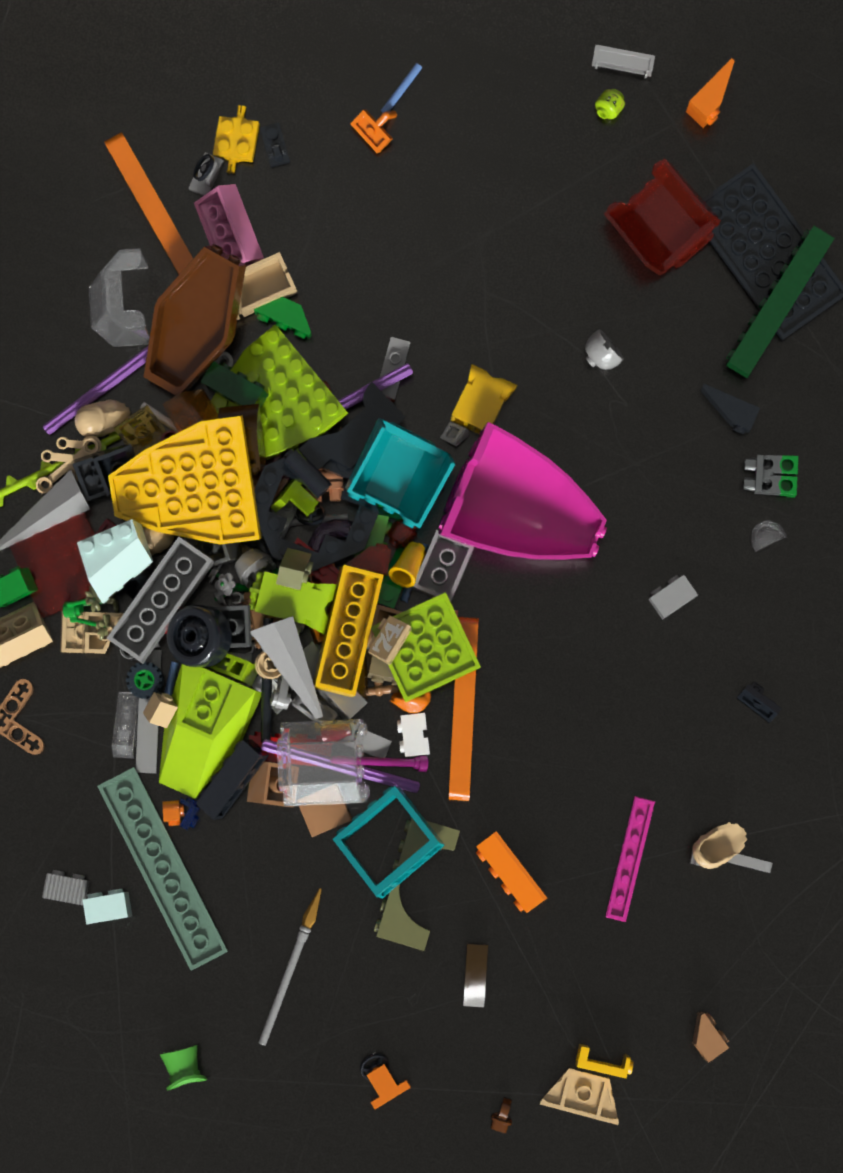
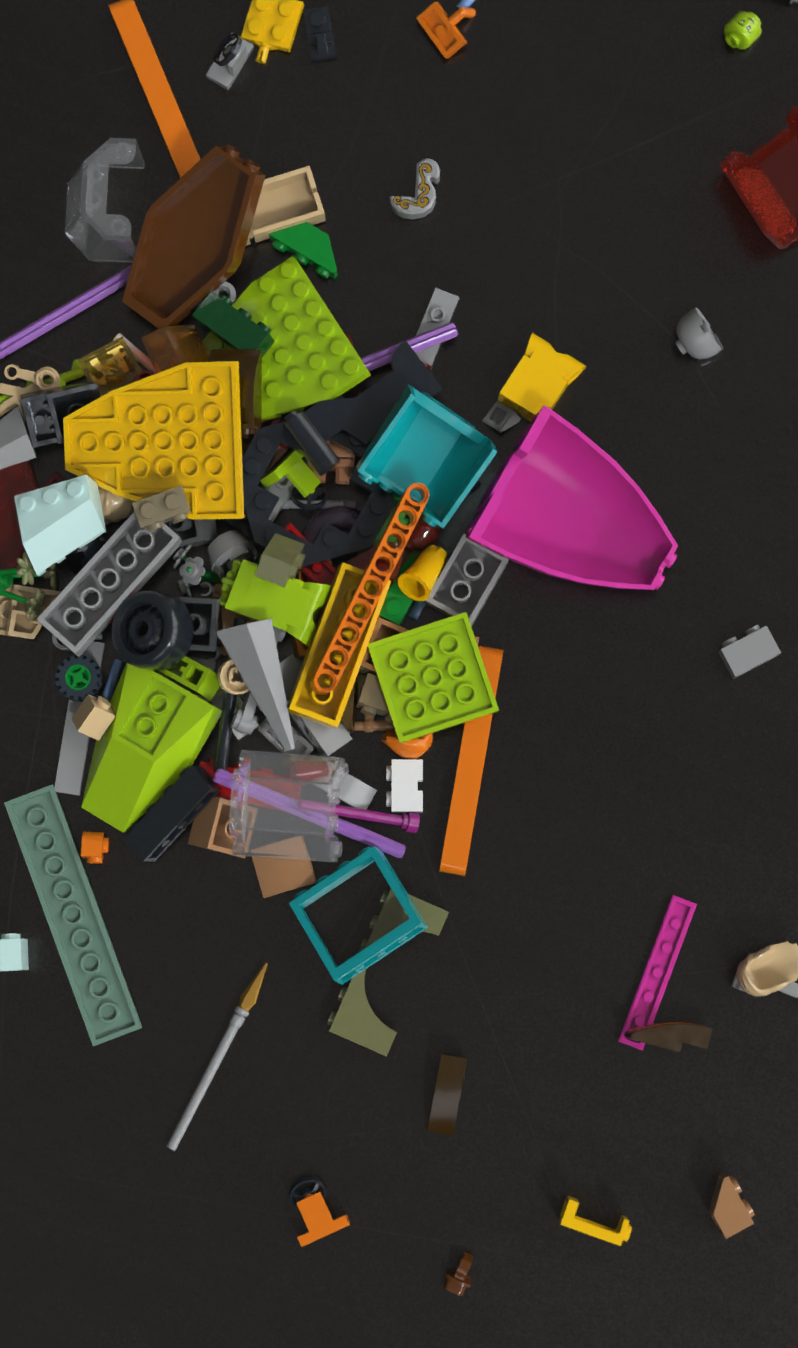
camera: 10 degrees right, 0 degrees up
tan hair [74,399,131,438] -> none
clear slope [112,692,139,759] -> none
bright green hat [160,1045,207,1091] -> none
clear blue bracket [179,797,201,830] -> none
bright pink slope [194,184,264,267] -> none
tan slope [367,616,411,665] -> none
orange slope [475,831,547,913] -> none
tan wing [540,1068,619,1125] -> none
none -> dark tan brick [132,486,192,532]
none -> orange beam [310,483,429,695]
none -> light grey animal [390,158,440,219]
none -> dark brown slope [624,1022,712,1052]

